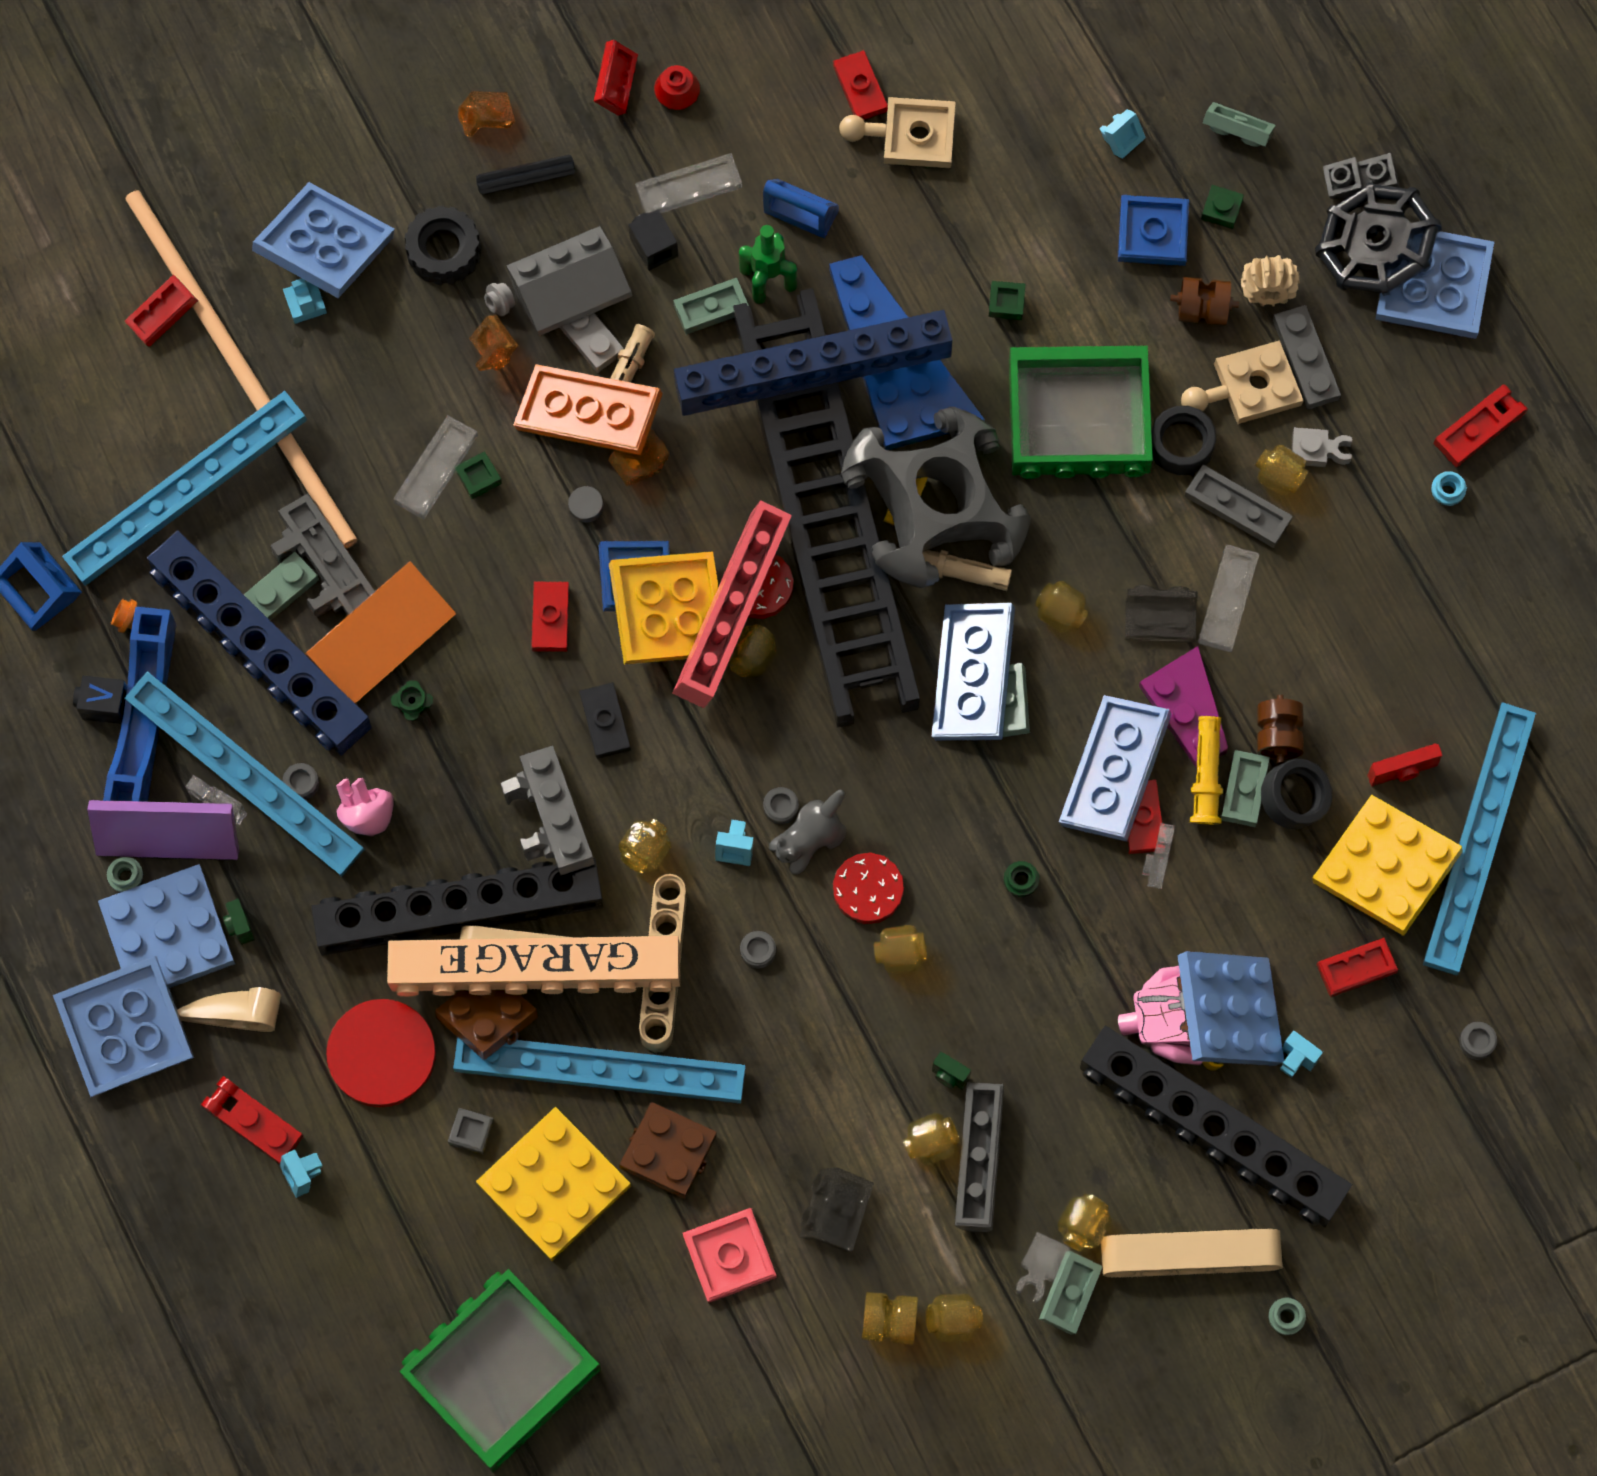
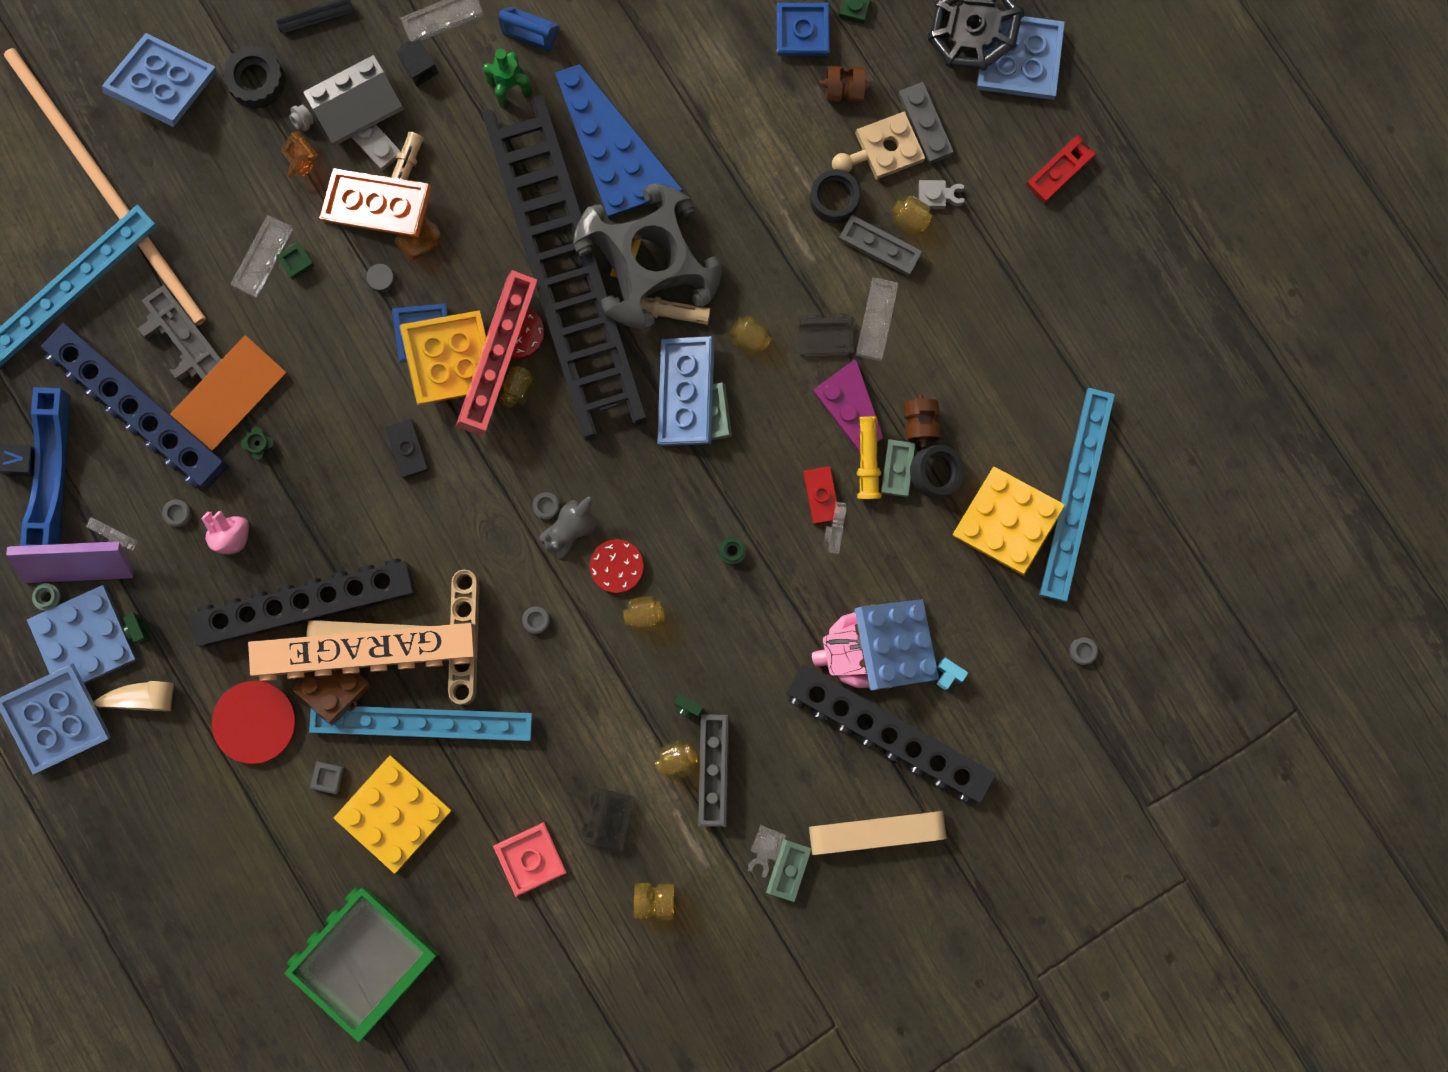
camera: 10 degrees left, 10 degrees up
orange plate [111,599,137,633] -> none
red plate [125,274,199,347] -> none
dark azure plate [125,671,365,876] -> none
red plate [201,1076,304,1164] -> none
sand green plate [244,552,319,621] -> none
medium azure tile [280,1150,322,1198] -> none
medium azure tile [283,278,327,324] -> none
dark grey hinge [501,746,595,875] -> none
red plate [532,582,569,652] -> none
clear yellow head [618,819,672,873] -> none
reddish brown plate [619,1102,717,1199] -> none
sand green plate [673,278,749,335] -> none
dark blue brick [674,310,953,416] -> none
medium azure tile [715,820,753,866] -> none
clear yellow head [926,1294,983,1342] -> none
dark green plate [988,281,1026,320] -> none
piece [1009,346,1153,479] -> none
clear yellow head [1058,1194,1112,1251] -> none
tile [1059,695,1172,841] -> none
tan gear [1241,255,1300,306] -> none
sand green plate [1268,1298,1306,1335] -> none
red plate [1317,938,1398,998] -> none
red plate [1367,743,1443,787] -> none
medium azure plate [1431,472,1467,506] -> none

